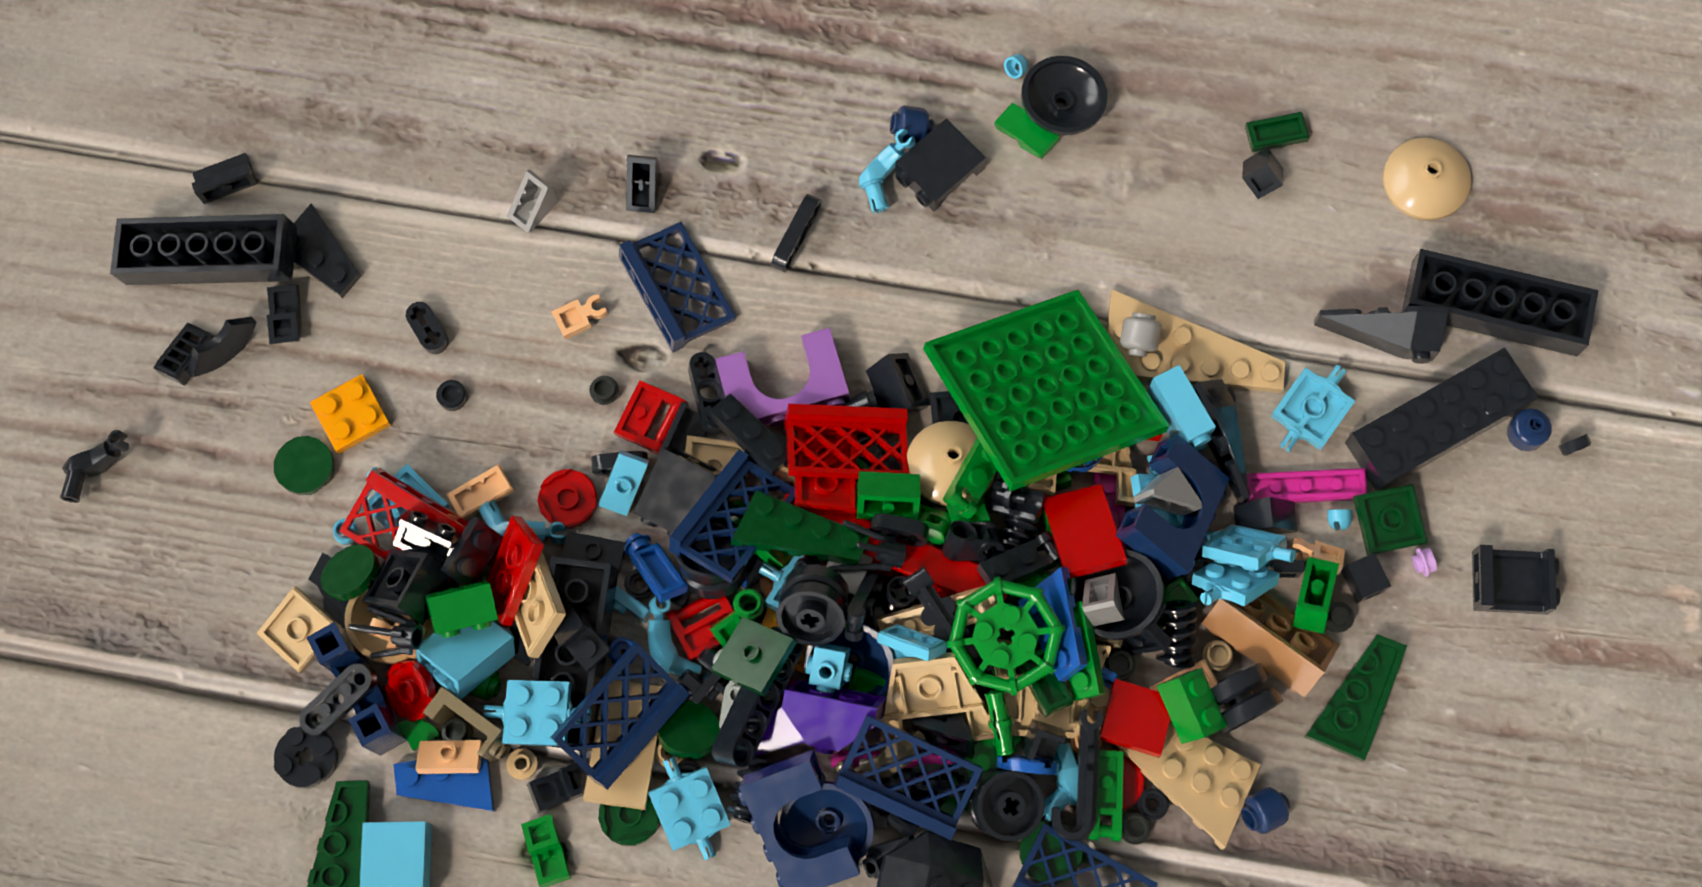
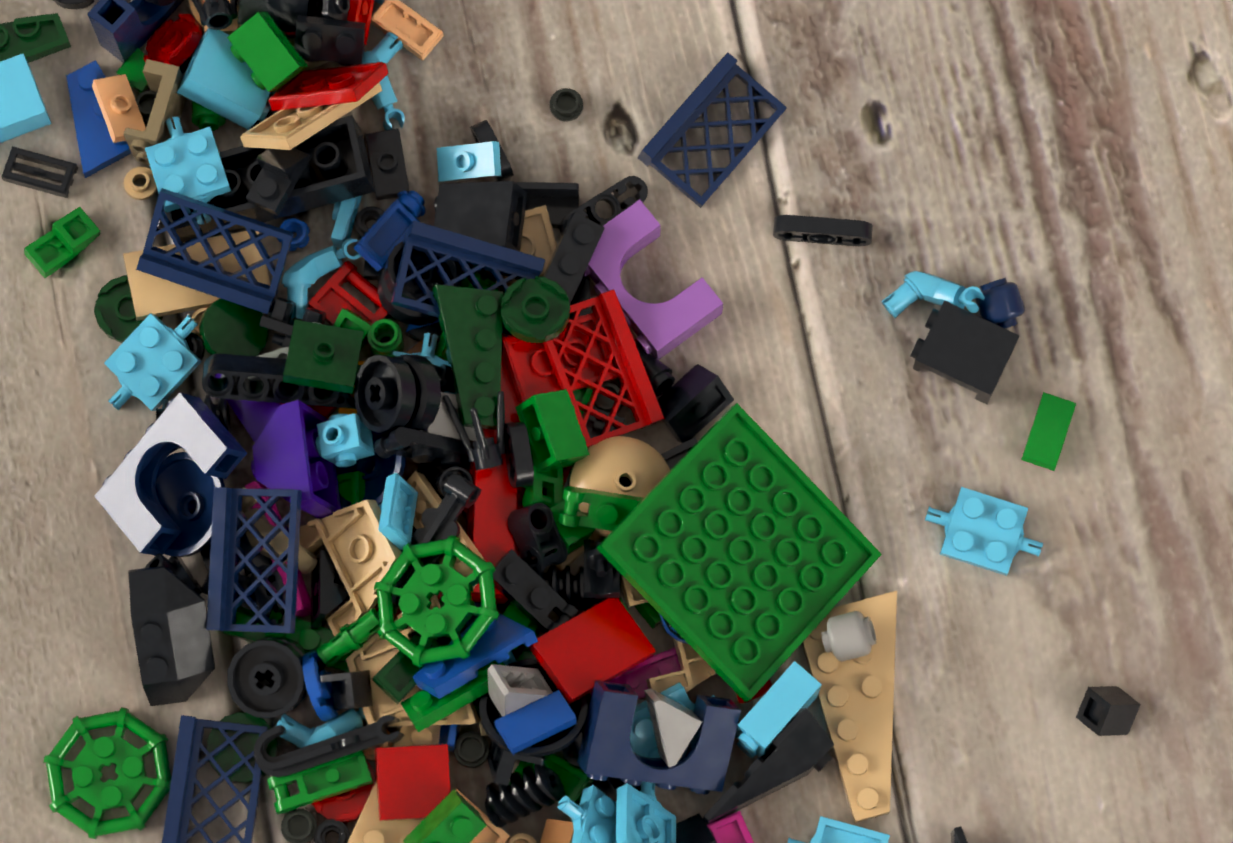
camera: 65 degrees right, 0 degrees up
black slope [527,758,590,814] -> none
red tile [537,469,598,529] -> none
light nougat plate [551,295,608,340] -> none
red plate [614,380,688,455] -> none
black slope [626,155,661,213] -> none
medium azure hinge [1004,53,1029,79] -> none
black dish [1021,56,1108,135] -> none
dark green tile [1245,112,1309,152] -> none
none -> black tile [1,146,78,198]
none -> blue tile [495,690,577,755]
none -> dark green tile [501,276,570,343]
none -> medium azure plate [925,487,1043,576]

